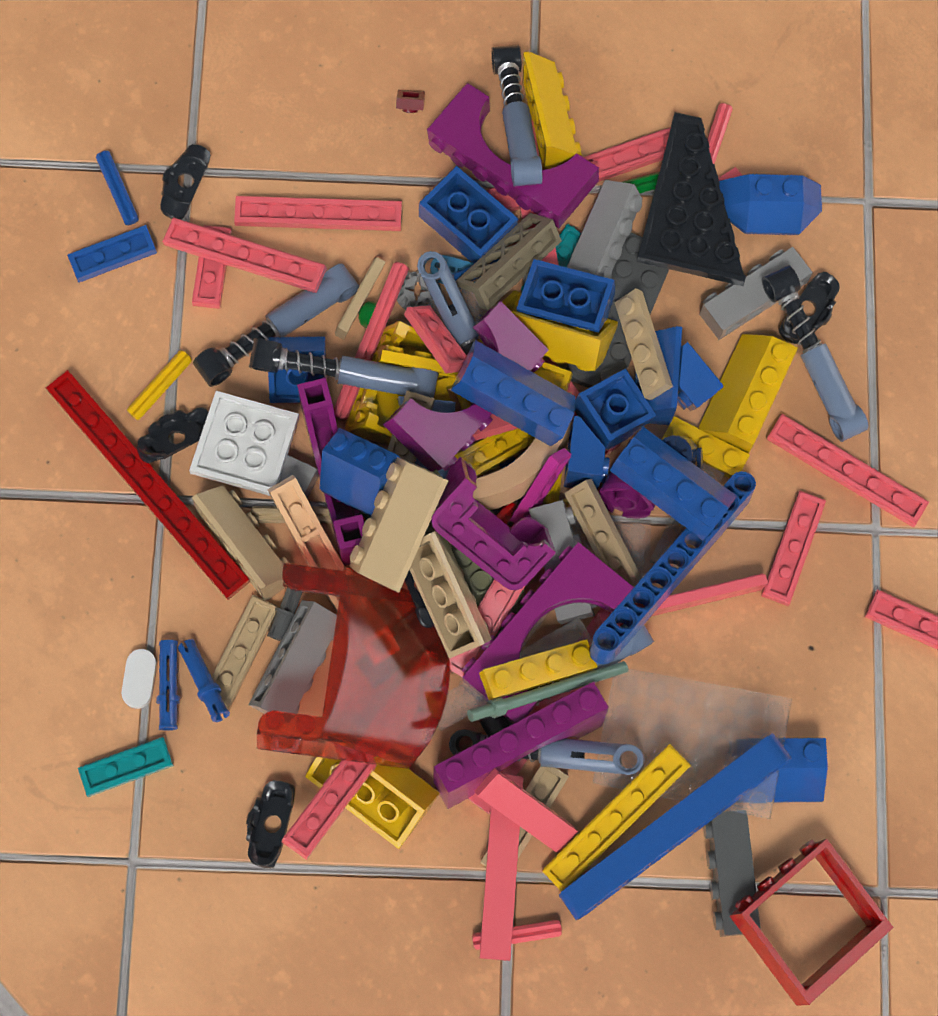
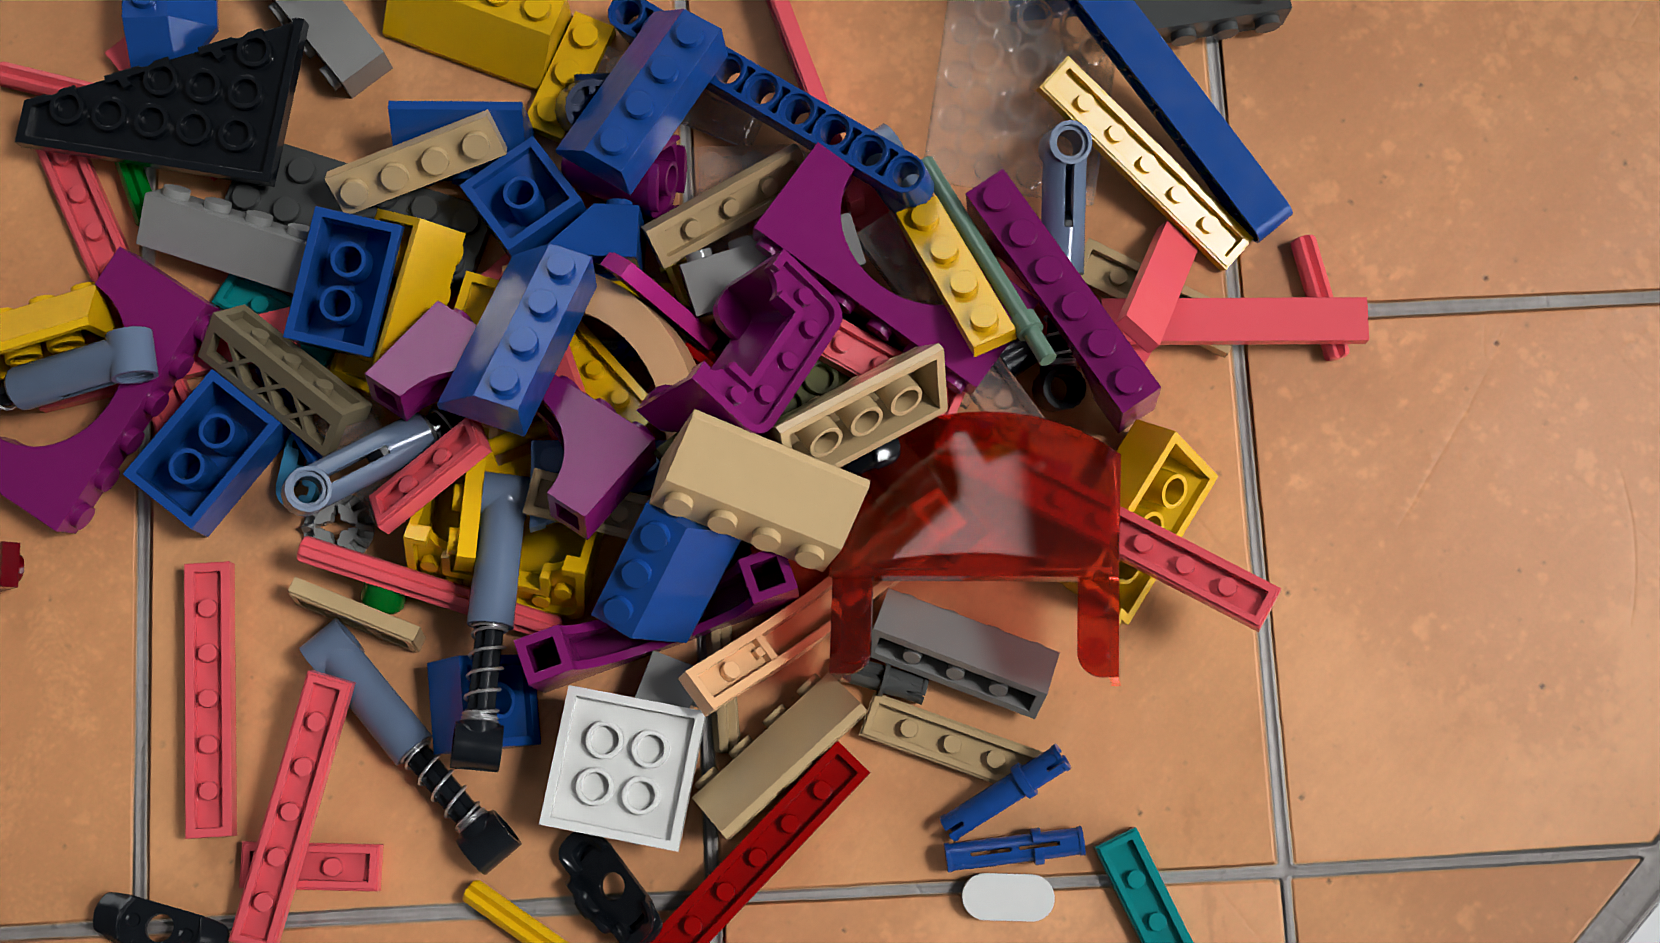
camera: 90 degrees left, 5 degrees up
black piece [246,780,295,868] -> none
blue slope [677,342,724,411] -> none

